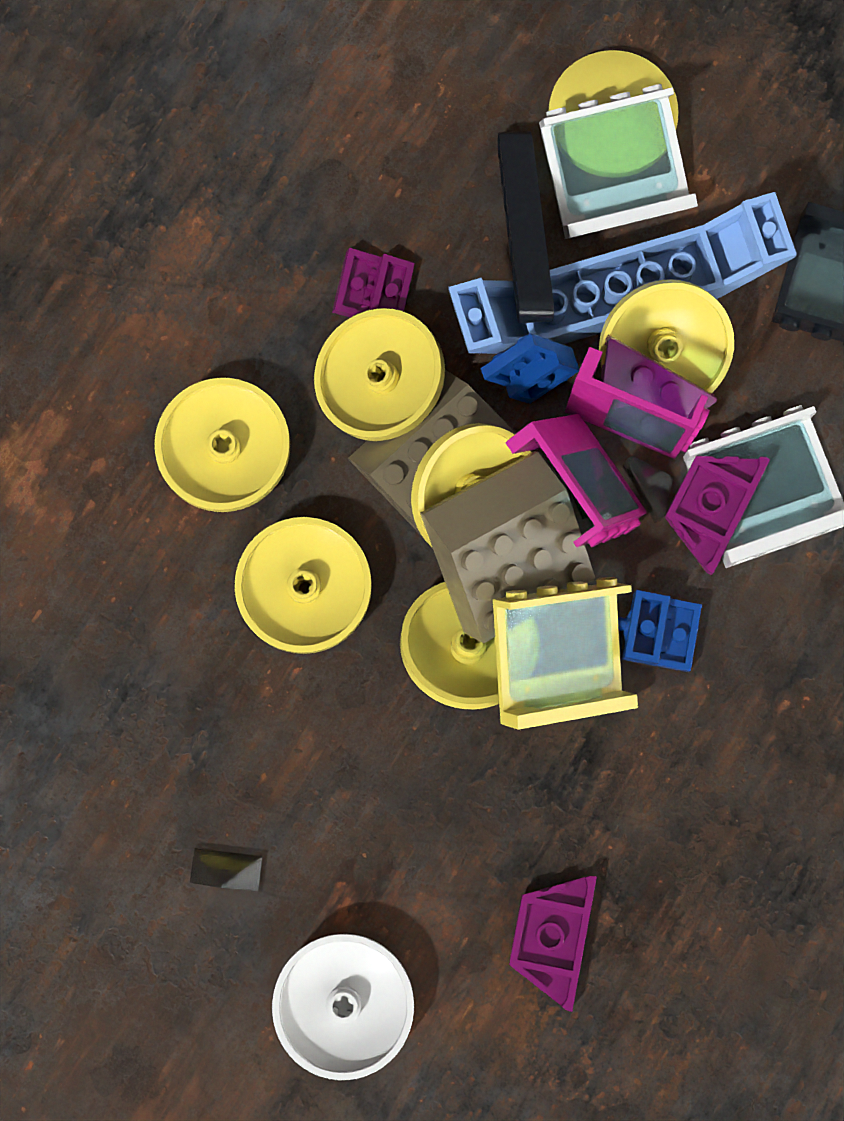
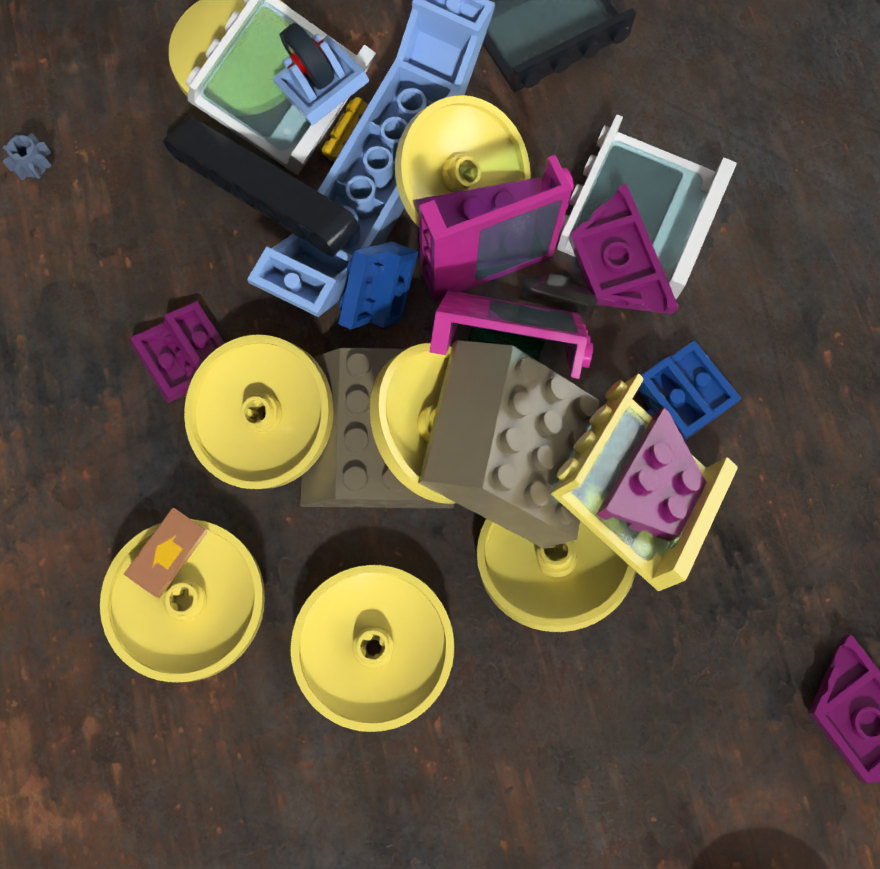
camera: 50 degrees left, 5 degrees down
none -> sand blue gear [3,133,51,180]
none -> nougat tile [123,508,208,598]
none -> light blue plate [272,23,369,126]
none -> yellow axle [322,97,368,162]
none -> wing [596,407,707,542]

